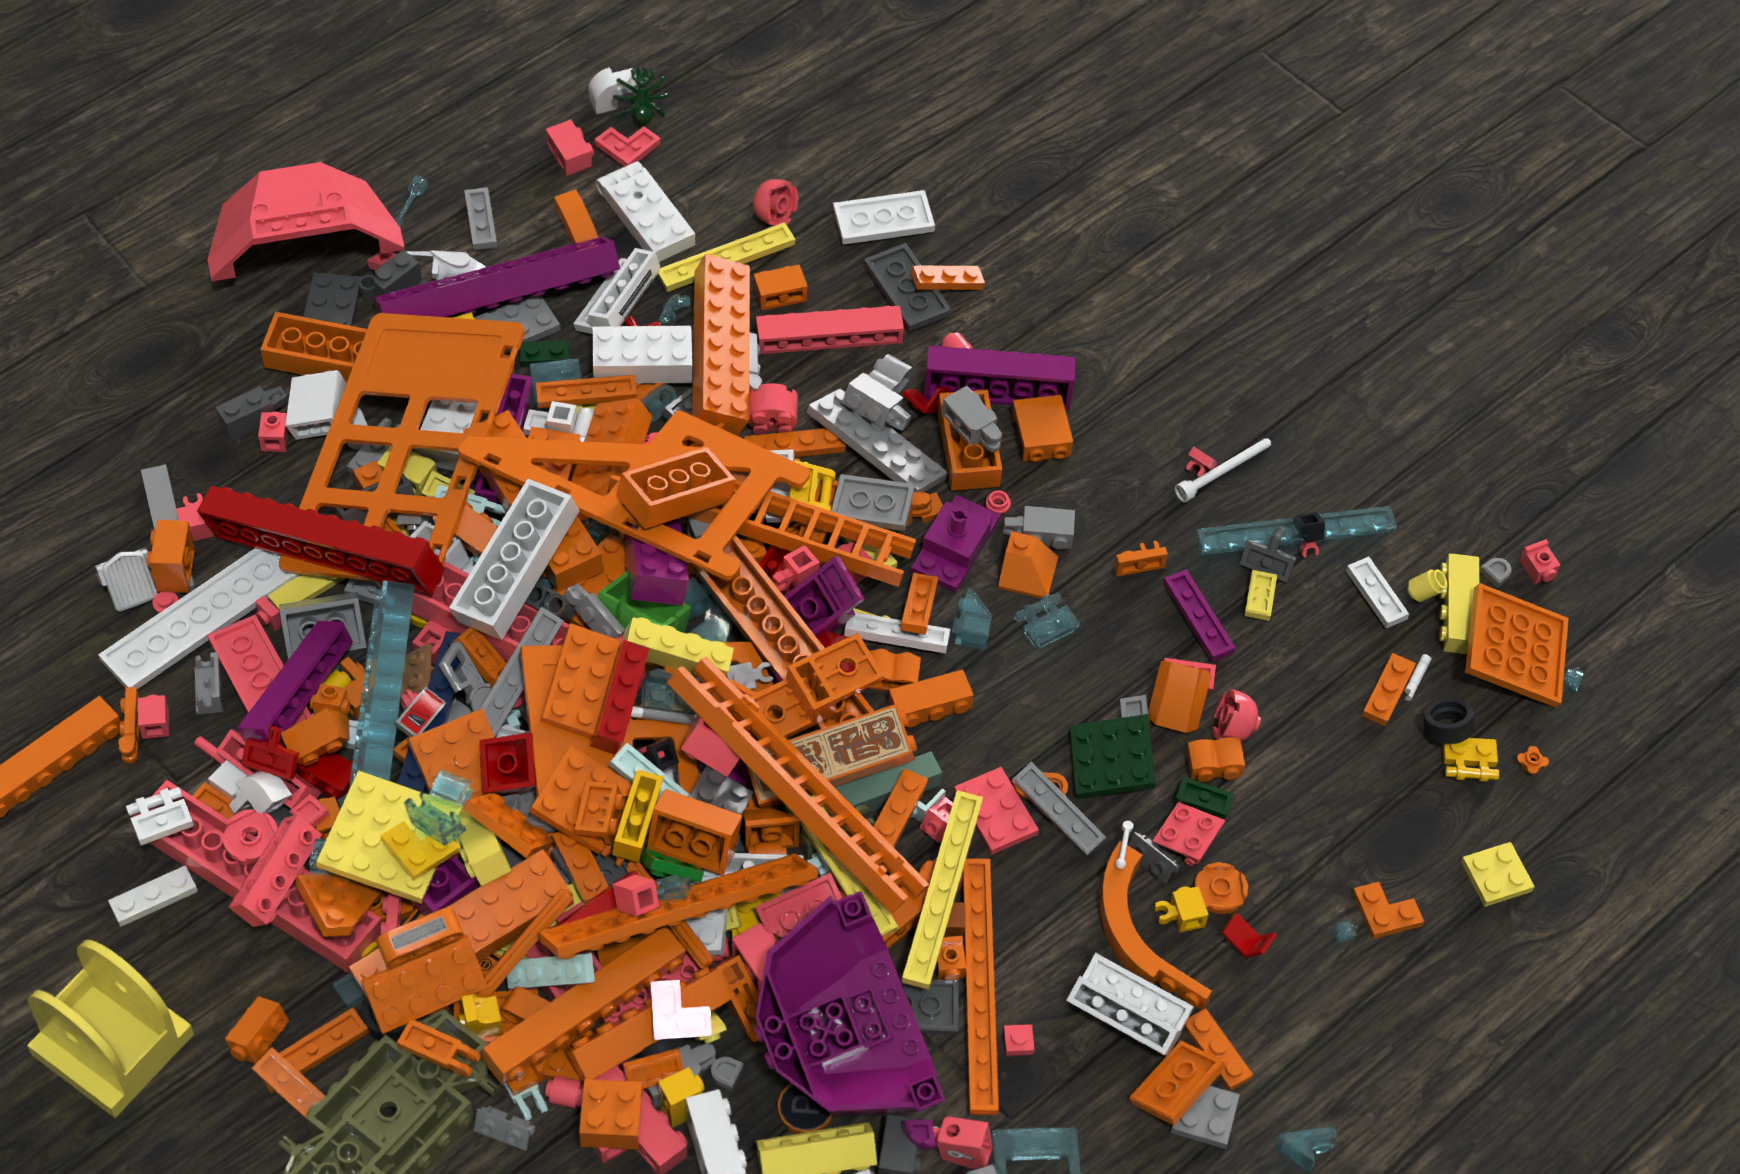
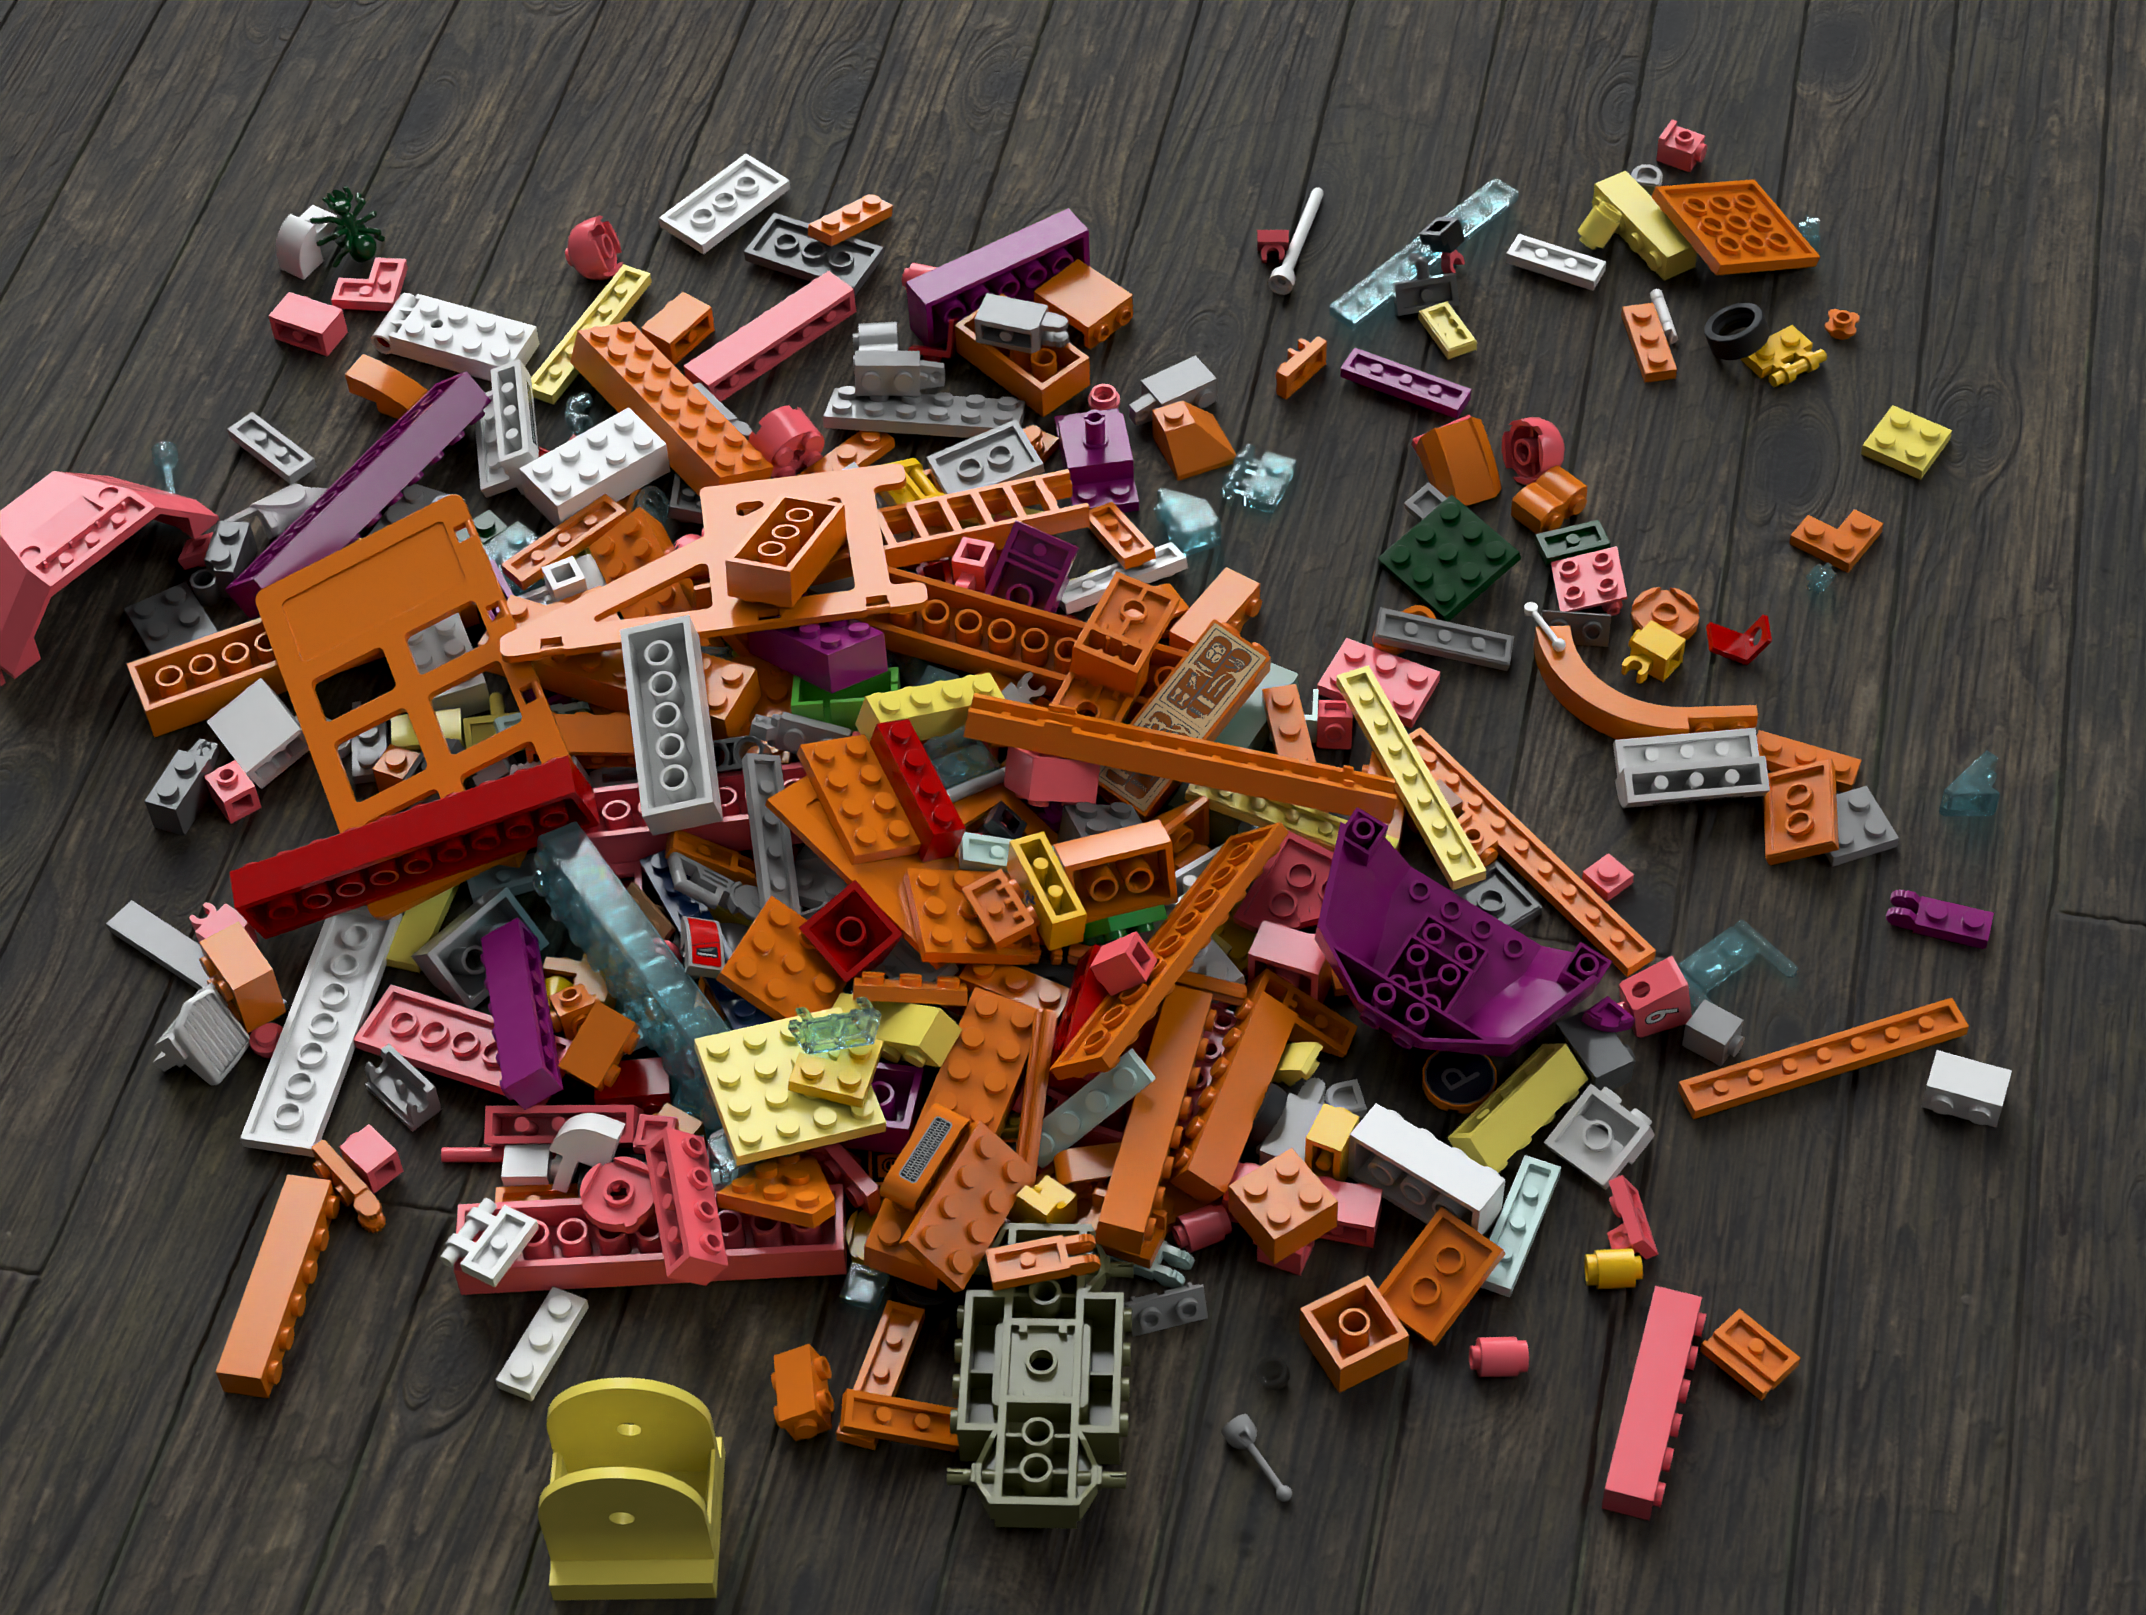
camera: 30 degrees left, 5 degrees down
red plate [241,726,299,780] -> none
coral plate [255,595,282,631] -> none
clear light blue brick [428,769,473,809] -> none
orange plate [623,1048,684,1089] -> none
plate [651,980,712,1040] -> none
clear light blue plate [656,875,691,900] -> none

